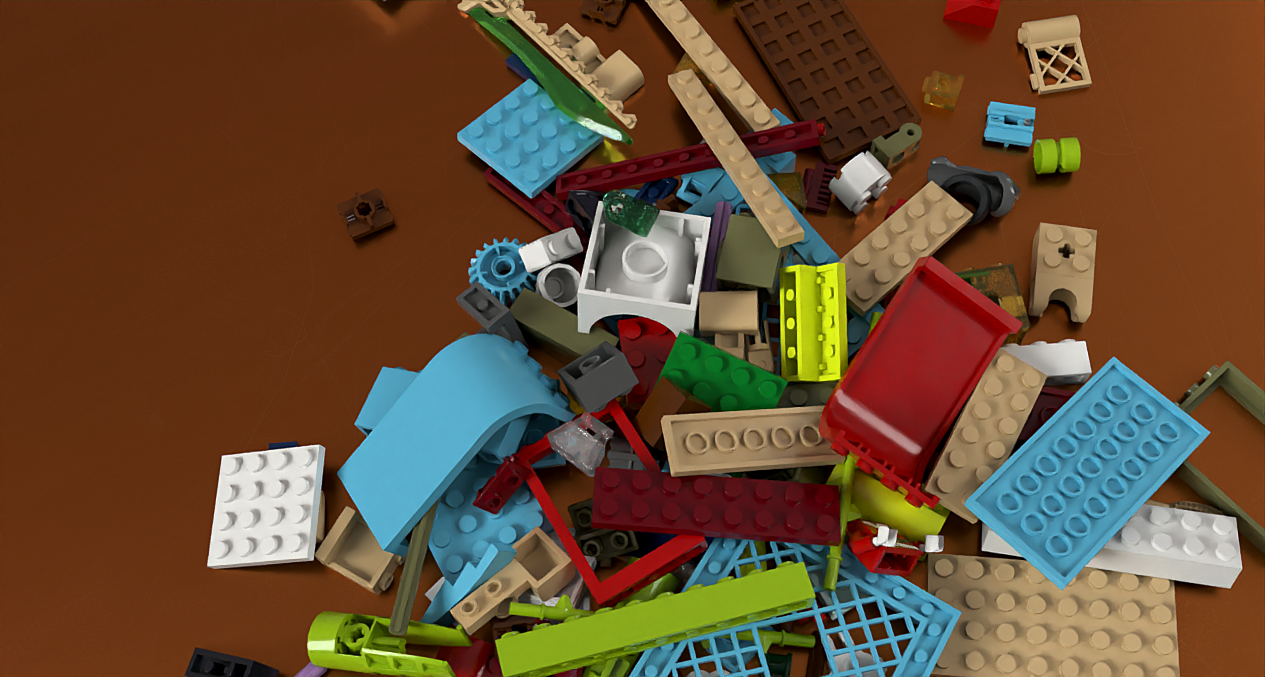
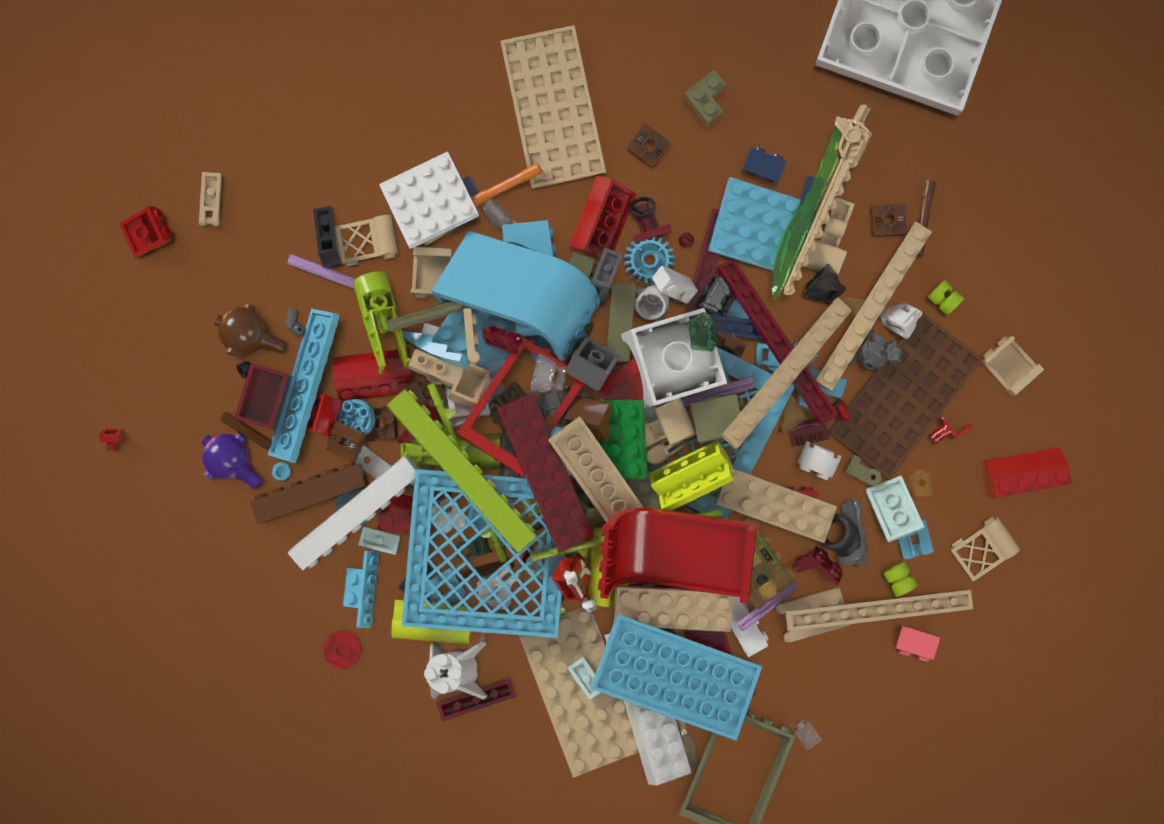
camera: 55 degrees right, 20 degrees up
none -> tan piece [335,215,398,267]
none -> tan plate [463,308,480,364]
none -> orange piece [470,163,543,207]
none -> clear piece [480,198,516,232]
none -> tan plate [500,25,606,189]
none -> light aqua plate [567,657,600,700]
none -> red slope [569,176,636,260]
none -> dark red piece [629,197,672,244]
none -> dark red hinge [679,232,694,248]
none -> olive brick [683,70,726,127]
none -> lavender axle [737,580,798,631]
none -> dark blue brick [741,147,786,185]
none -> tan plate [786,590,973,631]
none -> dark red plate [792,546,844,586]
none -> clear bracket [793,720,822,751]
none -> black piece [804,264,846,304]
none -> dark grey helmet [848,330,903,369]
none -> light aqua plate [865,476,924,543]
none -> white piece [880,302,922,339]
none -> coral brick [896,626,940,662]
none -> red bracket [929,416,974,445]

